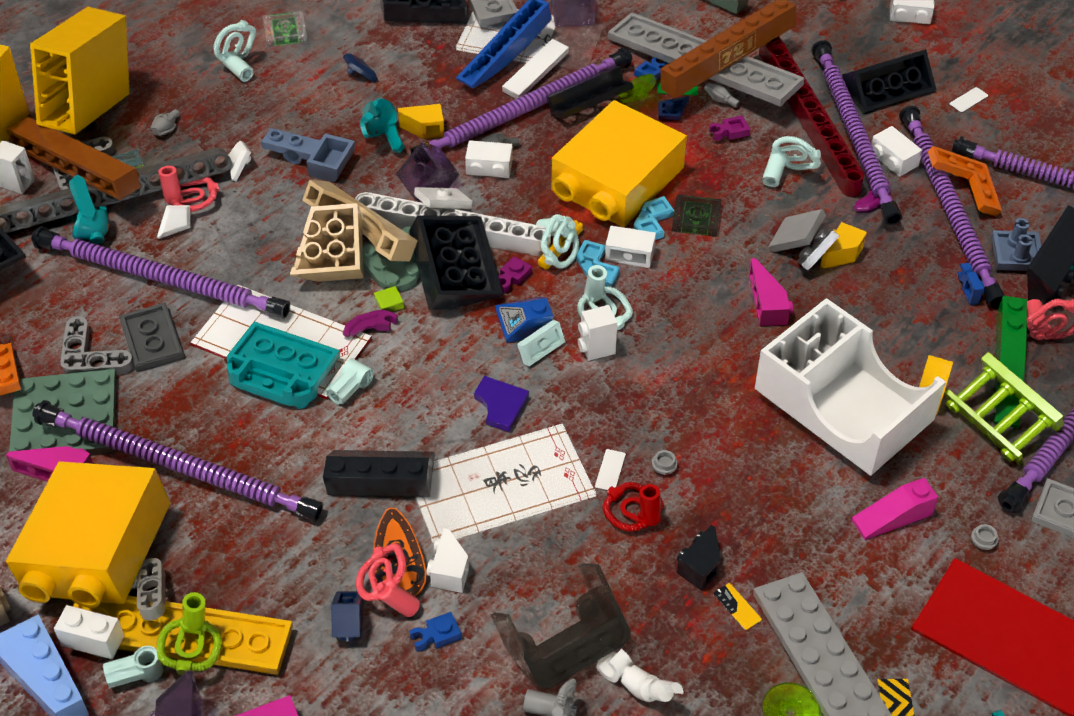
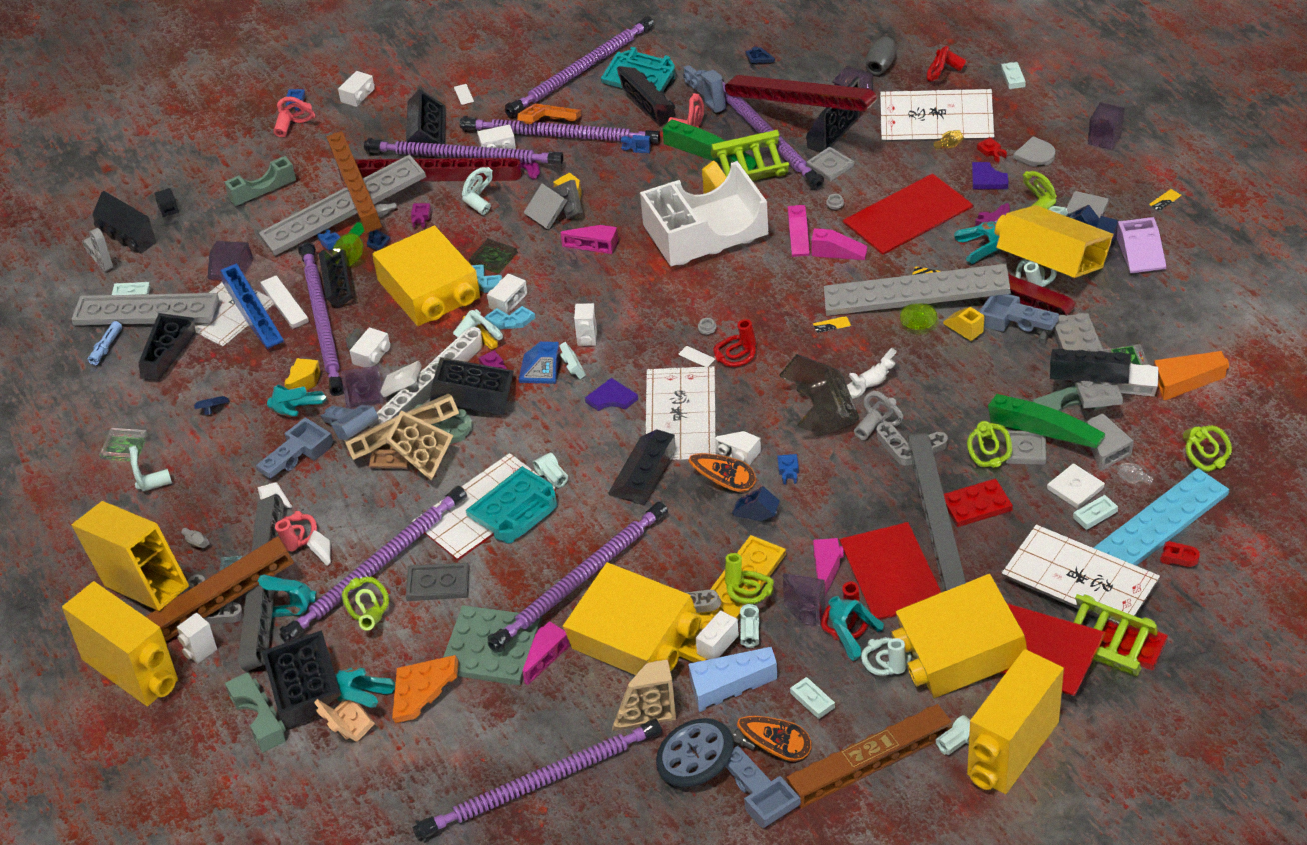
camera: 65 degrees left, 5 degrees down
light grey beam [60,316,134,375] -> none
magenta piece [342,310,398,337] -> none
coral piece [356,543,420,617] -> none
lime tile [374,286,404,312] -> none
light aqua piece [577,265,633,330] -> none
black slope [677,525,721,591] -> none
sand blue plate [991,218,1041,271] -> none
none -> sand blue plate [321,405,379,440]
none -> lime piece [342,576,389,631]
none -> dark pink slope [811,228,867,260]

